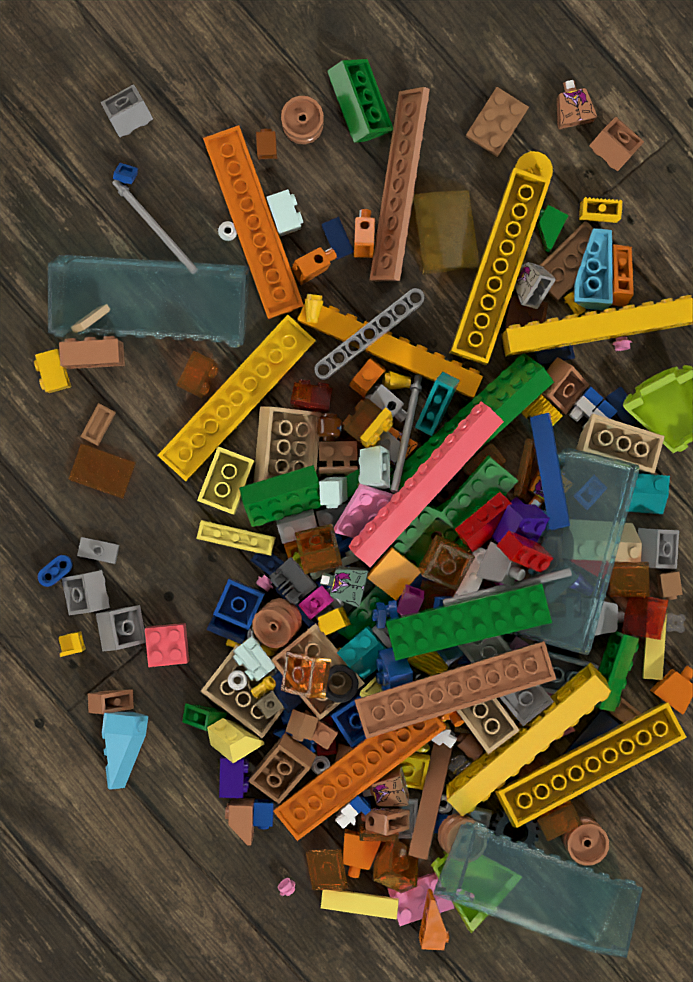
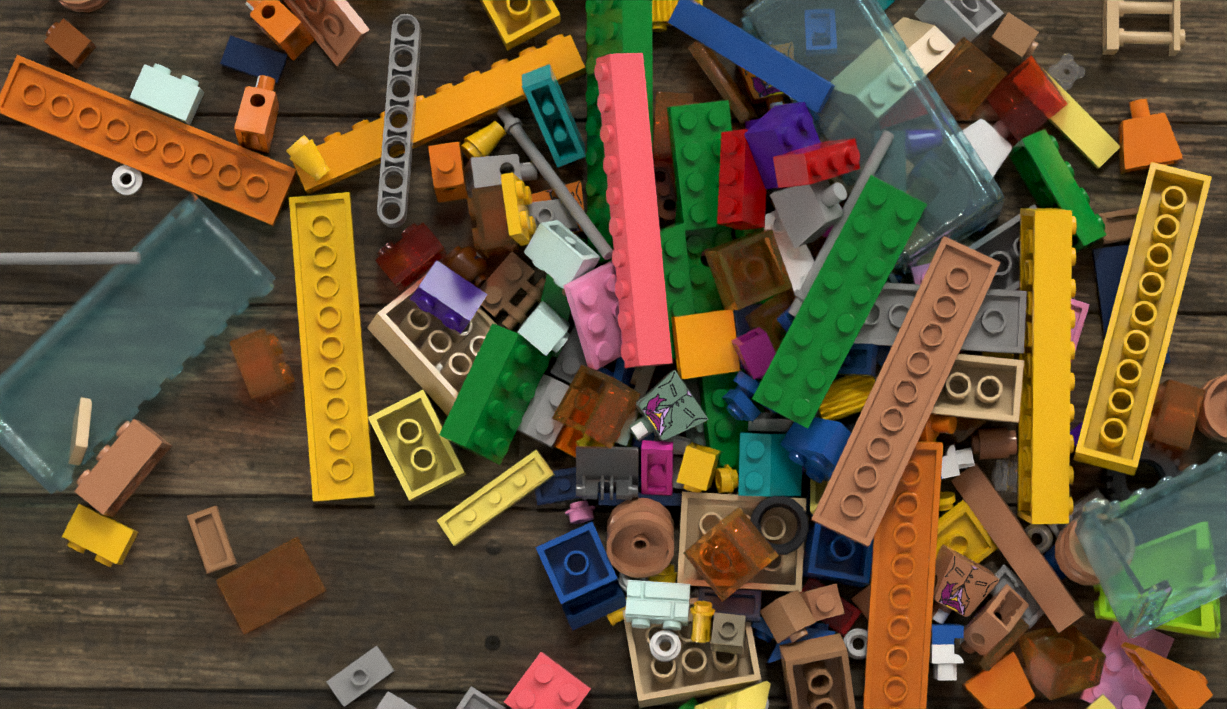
camera: 40 degrees left, 5 degrees down
none -> brick [410,260,488,334]
none -> yellow plate [715,464,739,494]

